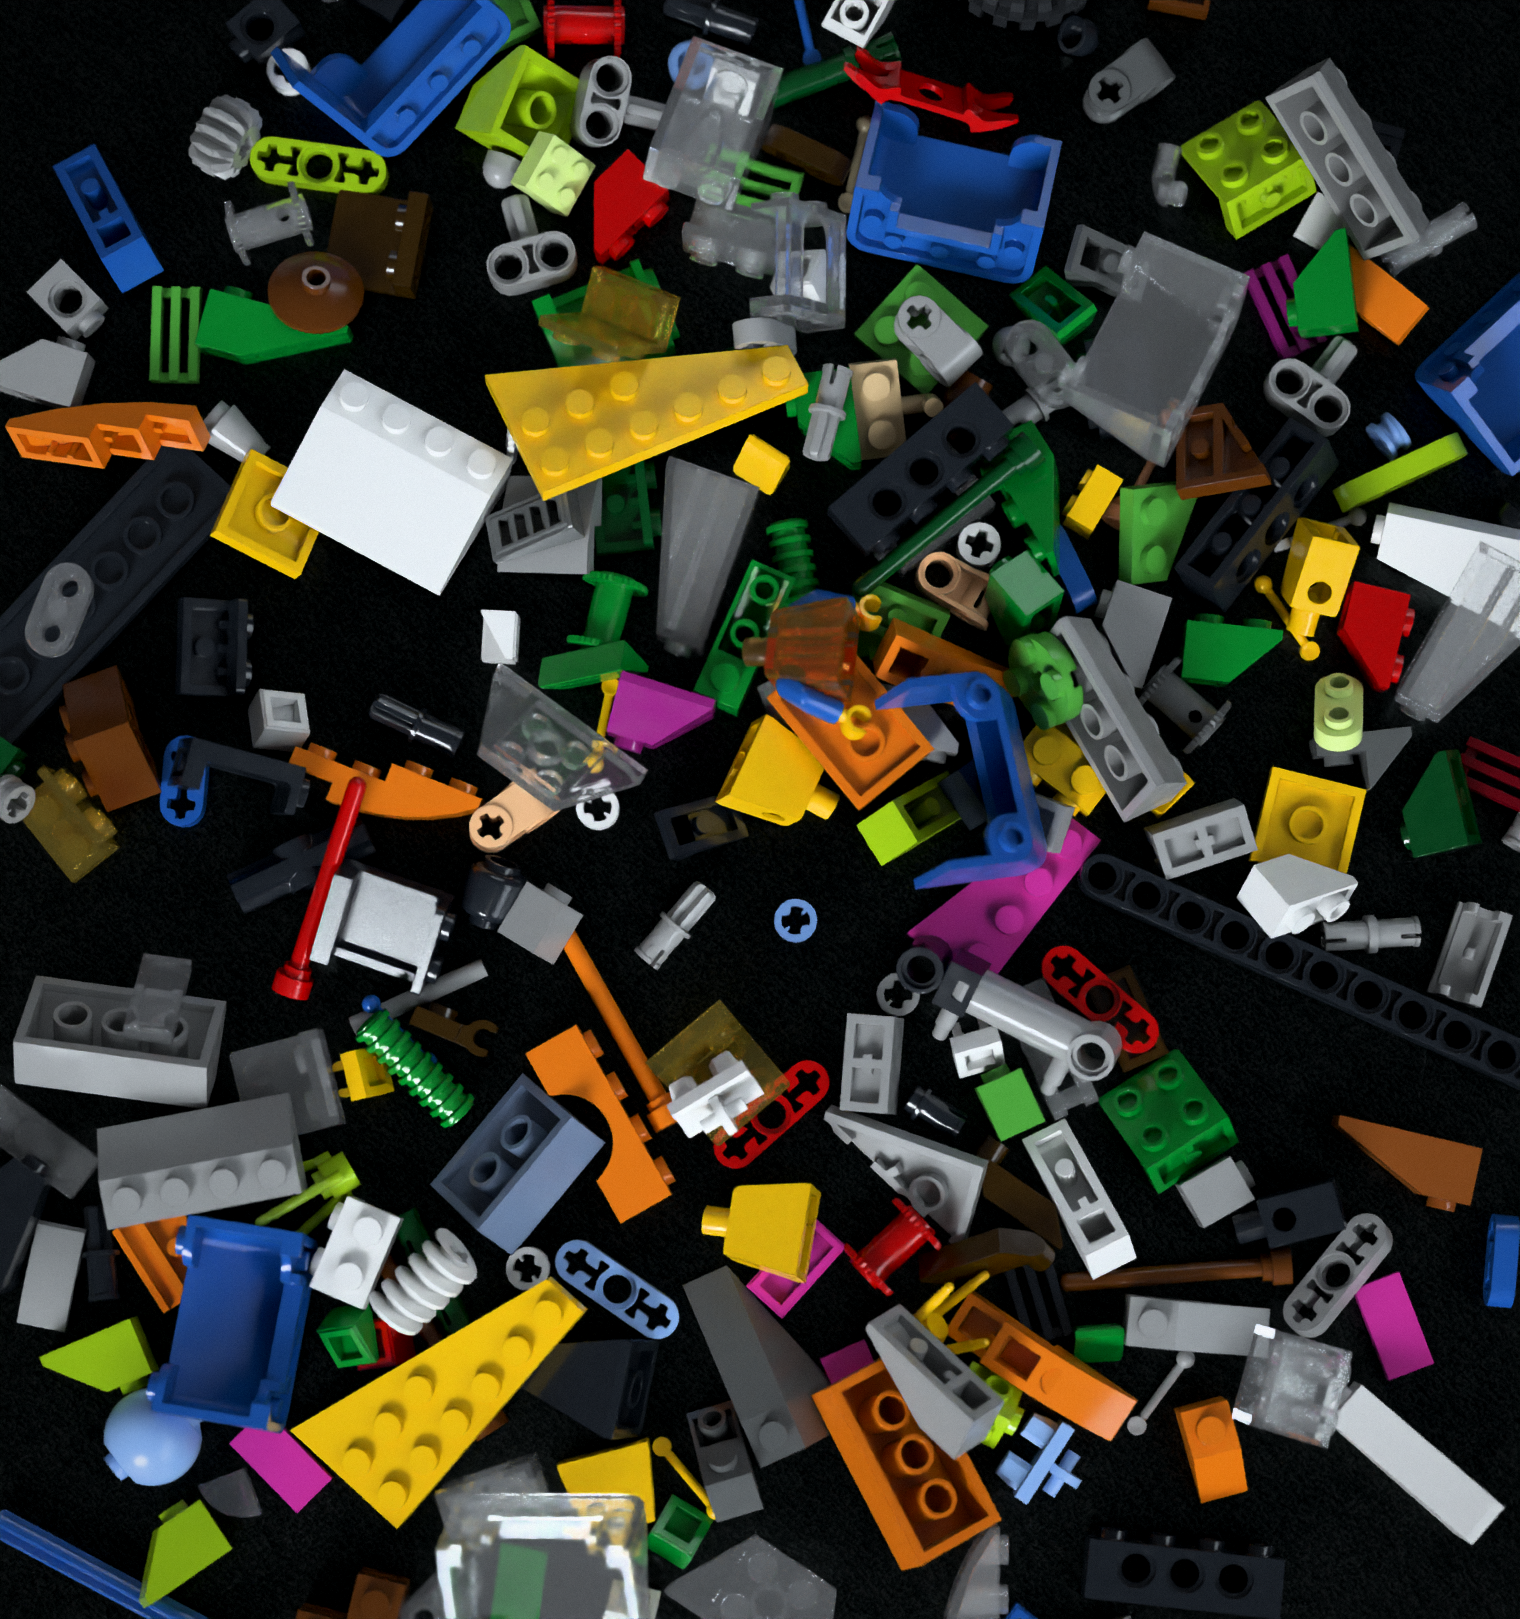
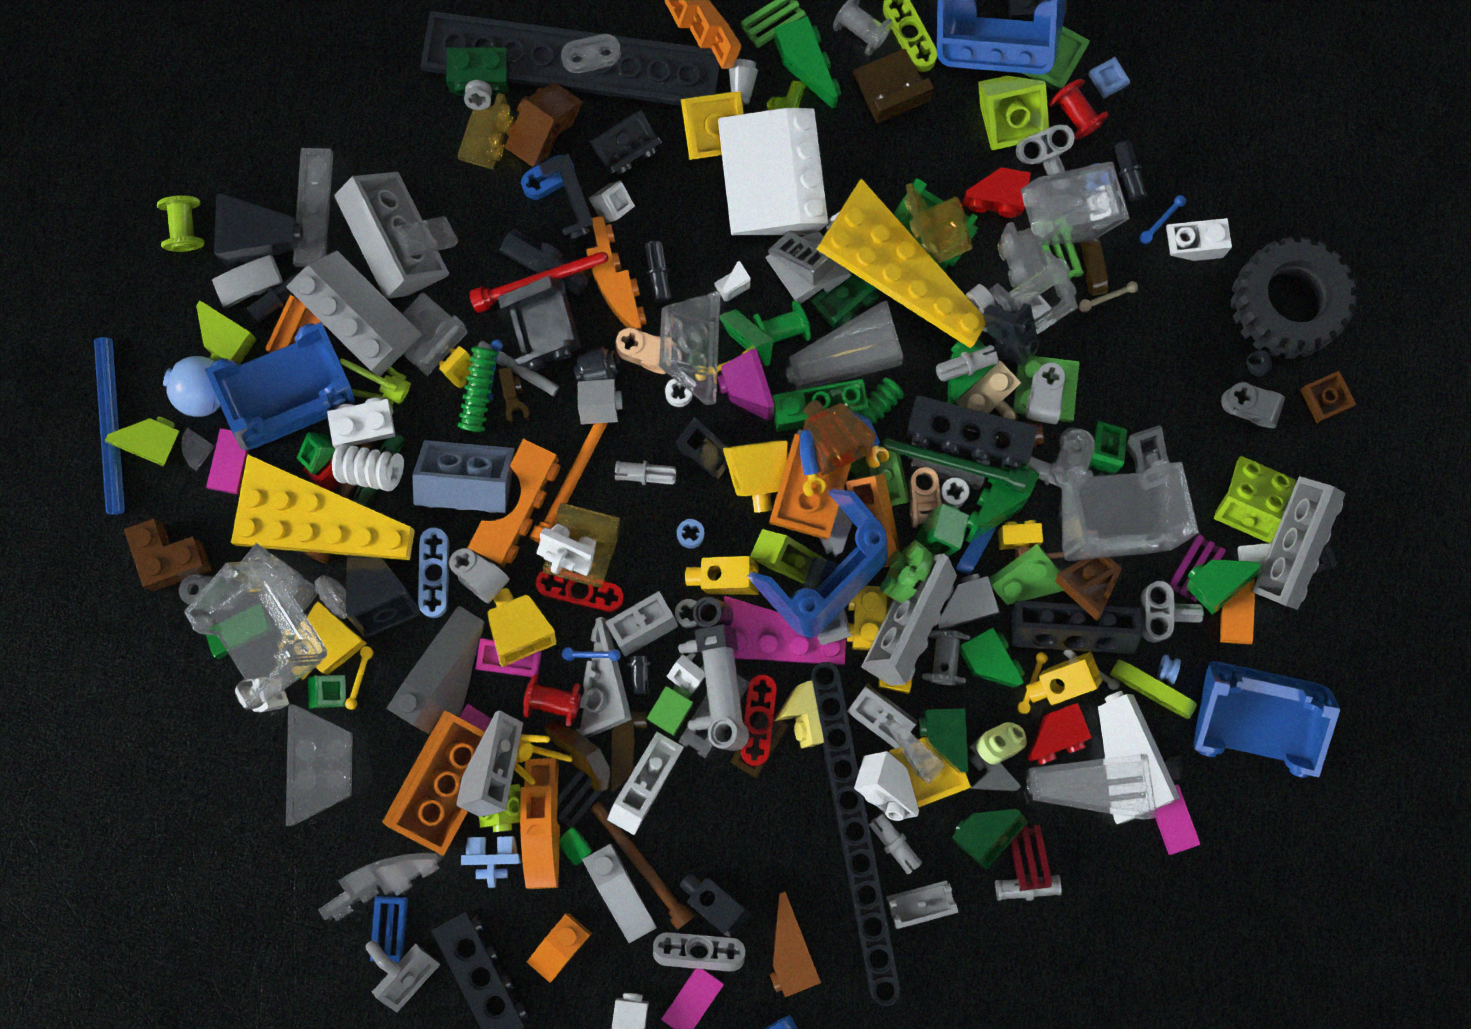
camera: 55 degrees right, 5 degrees down
reddish brown dish [268,251,364,334] -> none
light grey hinge [483,150,521,189] -> none
light grey beam [486,194,578,296] -> none
white bush [506,1246,550,1290] -> none
yellowish green piece [510,131,596,217] -> none
dark grey slope [686,1400,764,1523] -> none
yellow slope [733,434,790,495] -> none
dark green pin [758,32,901,112] -> none
red piece [844,45,1019,132] -> none
blue windscreen [846,101,1062,284] -> none
green bracket [1099,1049,1239,1194] -> none
light grey hinge [1127,1351,1195,1435] -> none
clear arm [1151,143,1188,207] -> none
light grey brick [1175,1156,1256,1228] -> none
clear slope [1232,1324,1353,1448] -> none
clear pin [1380,202,1477,276] -> none
none -> clear gear [315,575,348,619]
none -> light grey piece [449,548,509,604]
none -> blue hinge [562,647,621,661]
none -> yellow torso [685,556,759,595]
none -> clear neon green arm [767,81,805,110]
none -> light yellow slope [773,681,824,748]
none -> clear slope [887,720,945,784]
none -> dark green slope [919,708,968,774]
none -> black bracket [983,303,1039,366]

